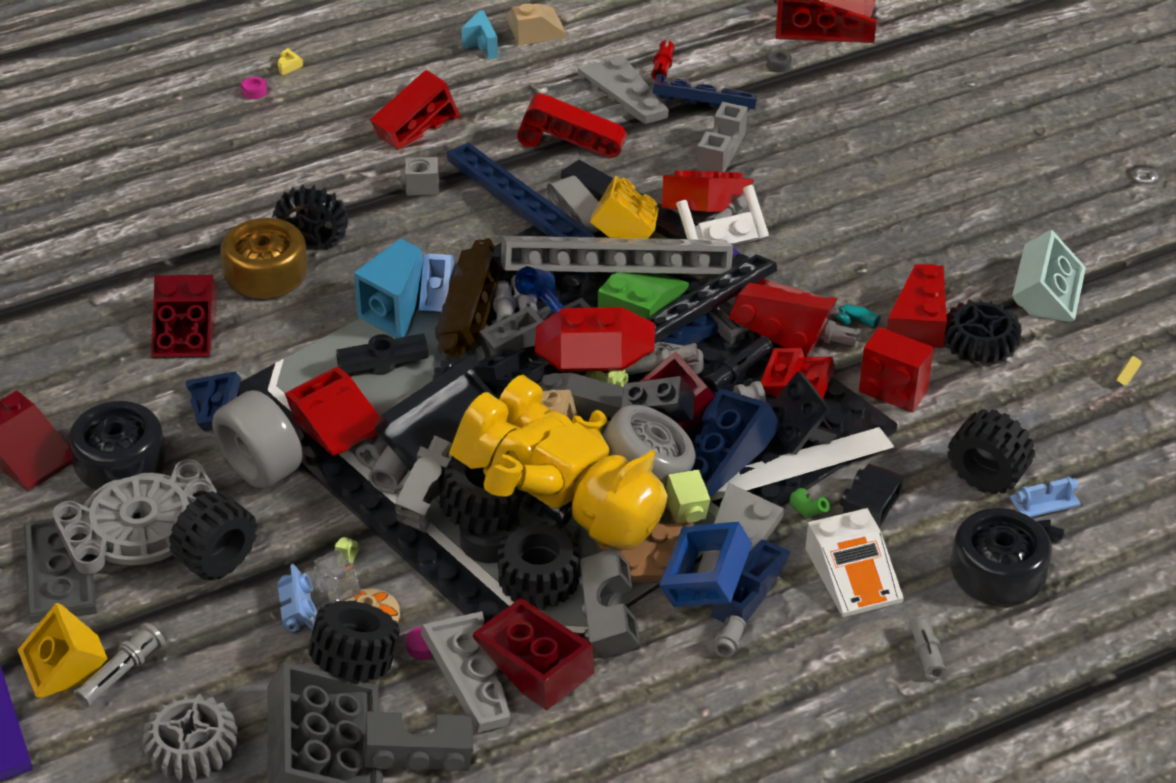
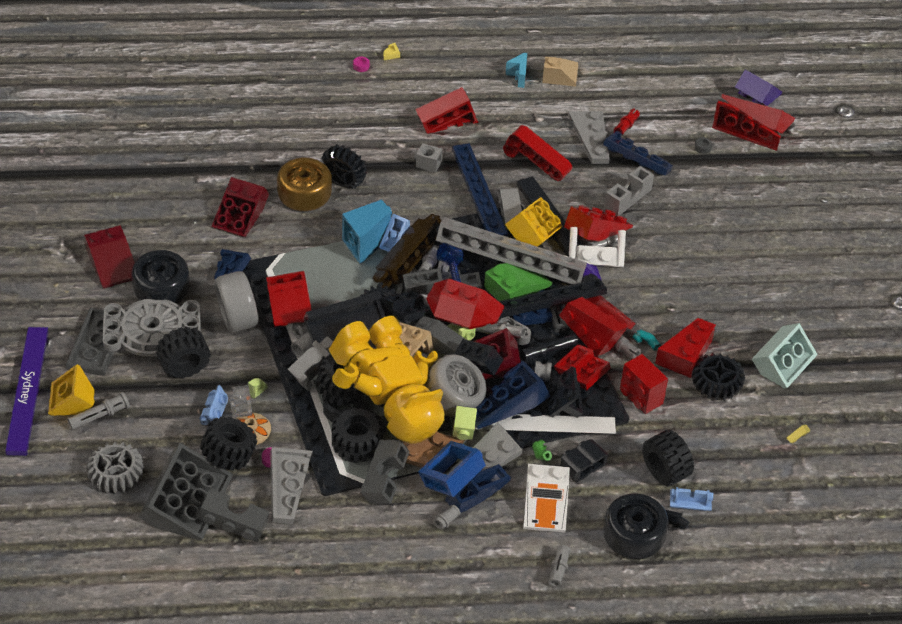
camera: 20 degrees right, 5 degrees up
black piece [336,333,429,374] -> none
dark red slope [472,598,595,711] -> none

